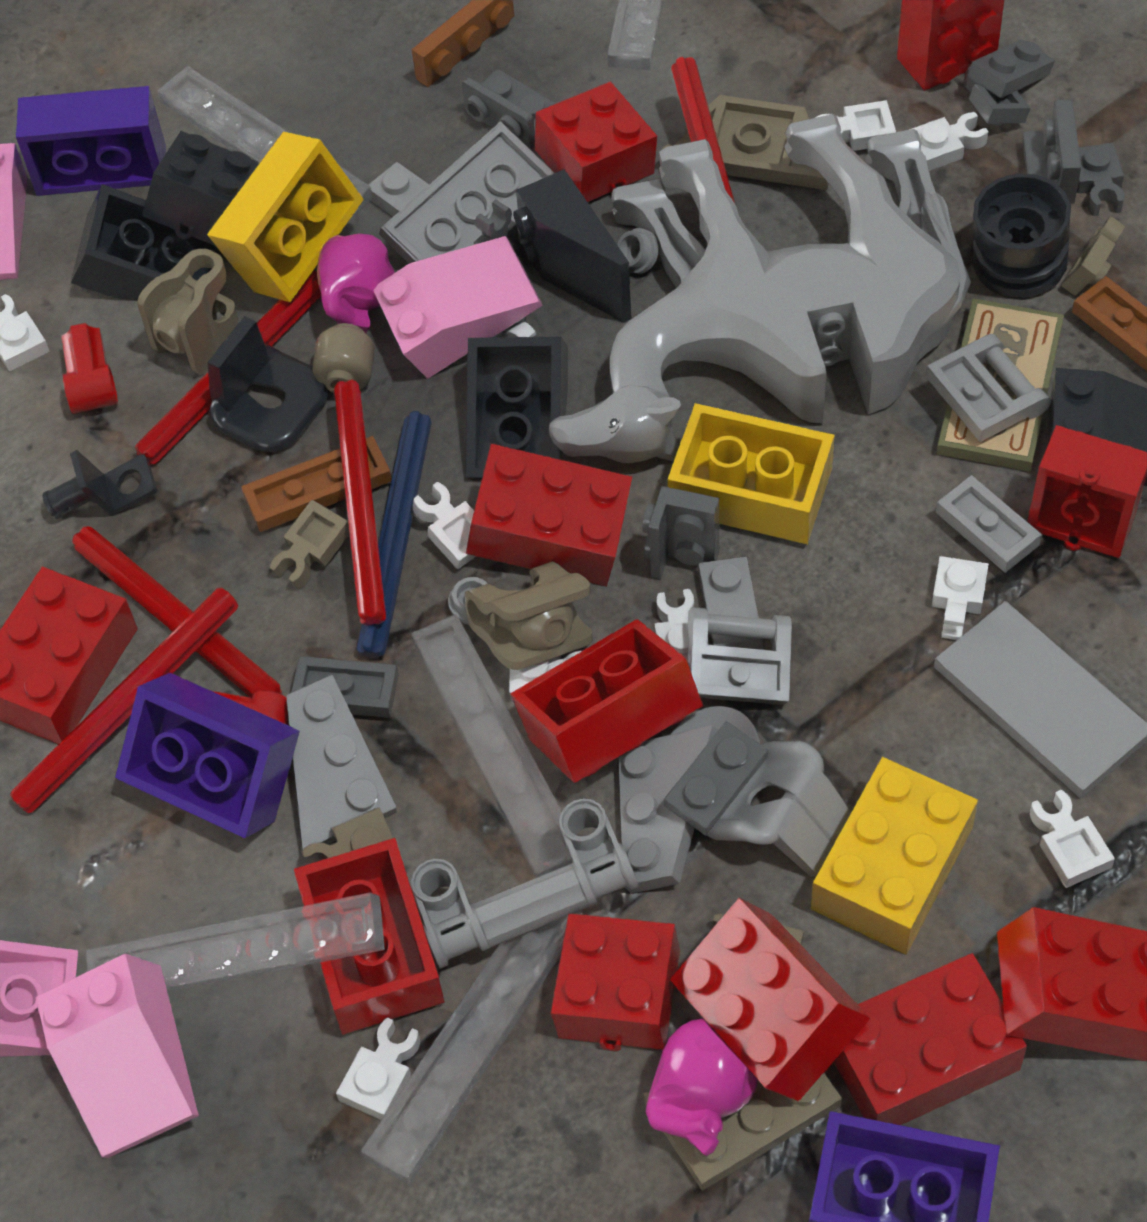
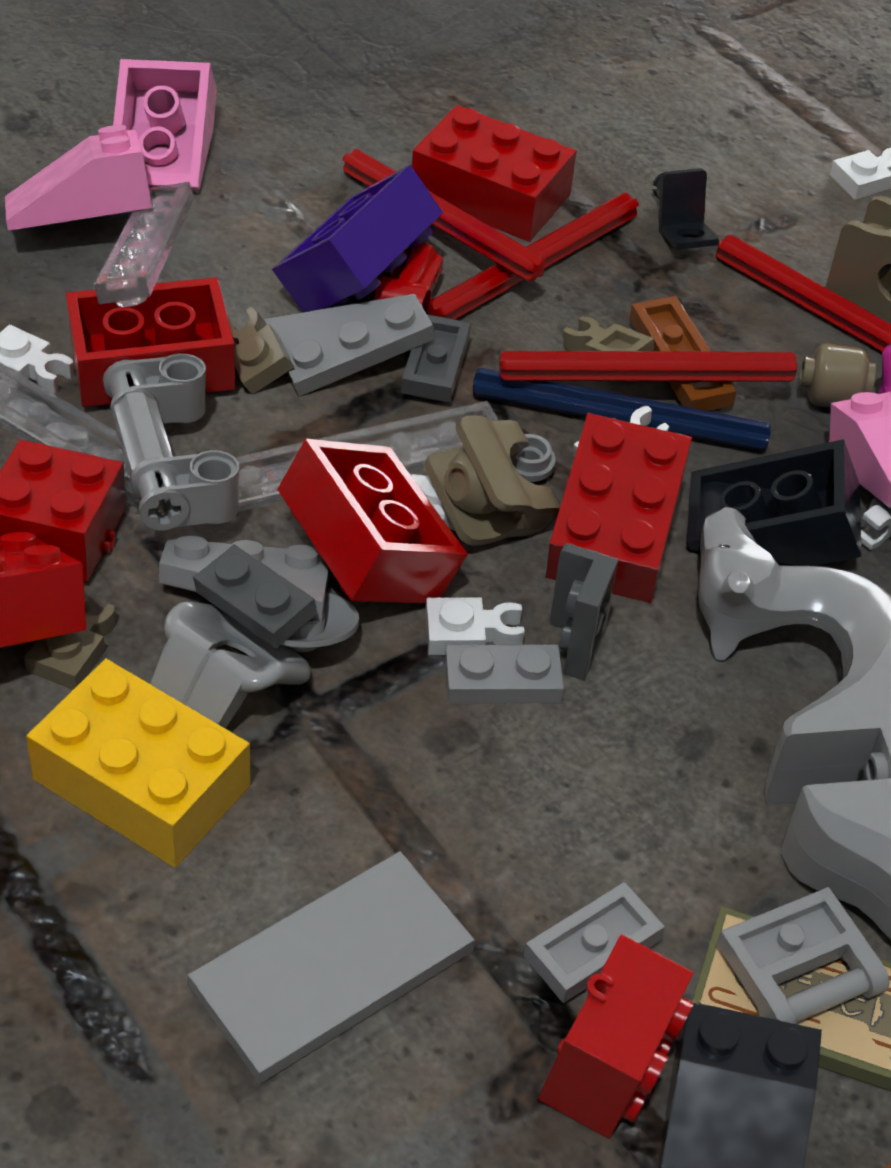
camera: 85 degrees right, 10 degrees down
red piece [61,323,118,414] -> none
black piece [207,316,329,452] -> none
yellow brick [667,403,835,545] -> none
light grey plate [687,607,792,705] -> none
white plate [931,556,989,640] -> none
white plate [1030,790,1115,888] -> none

